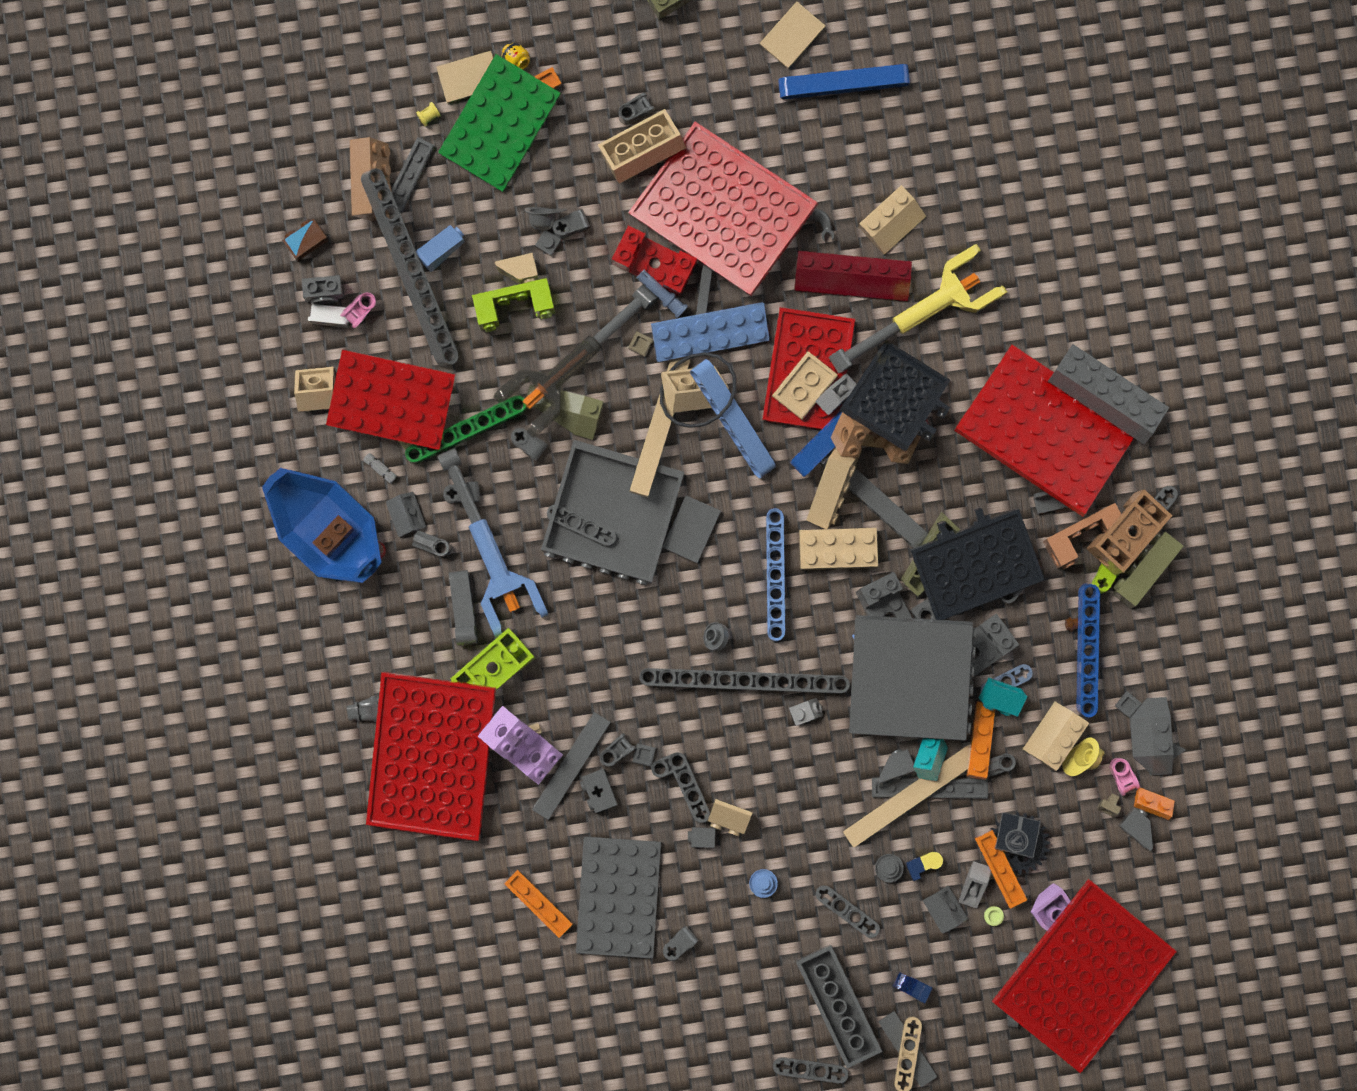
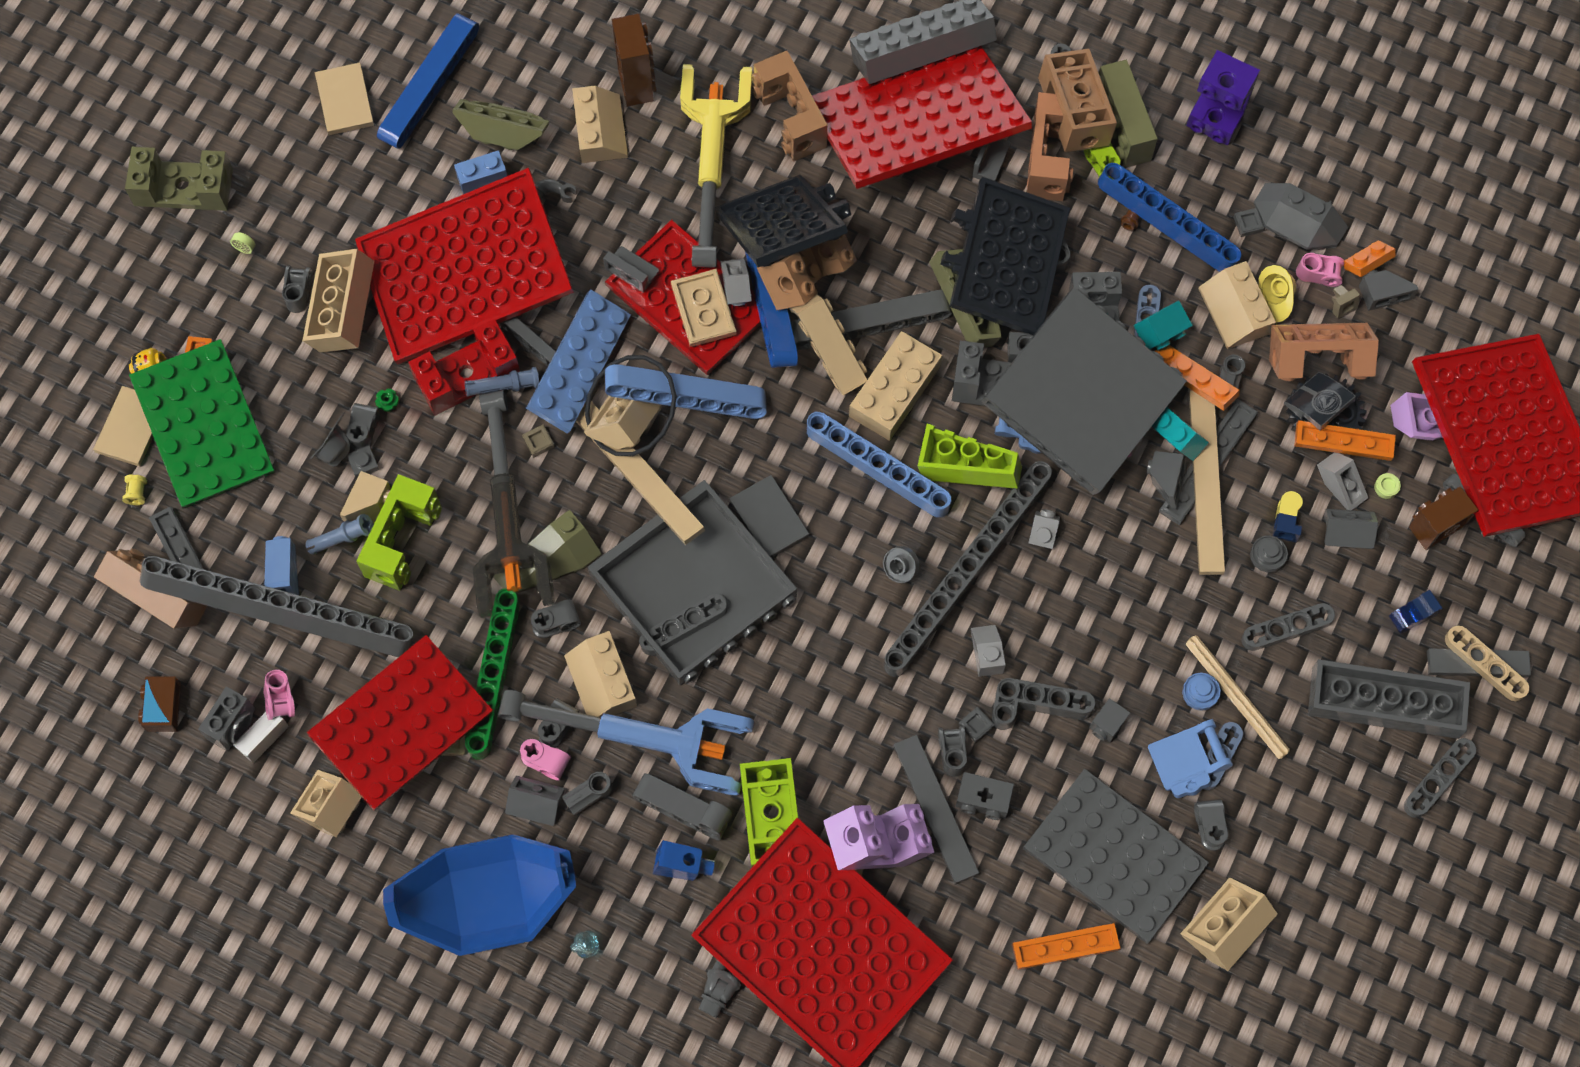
camera: 60 degrees left, 15 degrees down
reddish brown brick [312,515,354,558] -> none
light grey axle [363,453,397,483] -> none
tan slope [708,799,752,836] -> none
dark red slope [794,251,912,302] -> none
none -> yellowish green tile [230,232,256,254]
none -> sand blue pin [306,514,374,555]
none -> green plate [375,389,399,412]
none -> olive wedge [453,99,549,150]
none -> medium blue brick [454,150,507,194]
none -> bright pink piece [520,739,571,780]
none -> tan slope [564,631,637,718]
none -> clear light blue tile [571,930,599,958]
none -> dark grey panel [603,246,659,293]
none -> reddish brown brick [611,14,657,107]
none -> blue torso [653,840,715,881]
none -> medium nougat plate [751,51,828,162]
none -> lime wedge [918,424,1022,489]
none -> light grey slope [970,625,1005,677]
none -> medium blue piece [1148,719,1233,798]
none -> tan slope [1180,878,1277,971]
none -> dark purple plate [1186,50,1260,146]
none -> tan axle [1186,635,1290,759]
none -> sand blue beam [1204,722,1243,790]
none -> nougat plate [1269,323,1379,381]
none -> reddish brown brick [1409,486,1478,550]

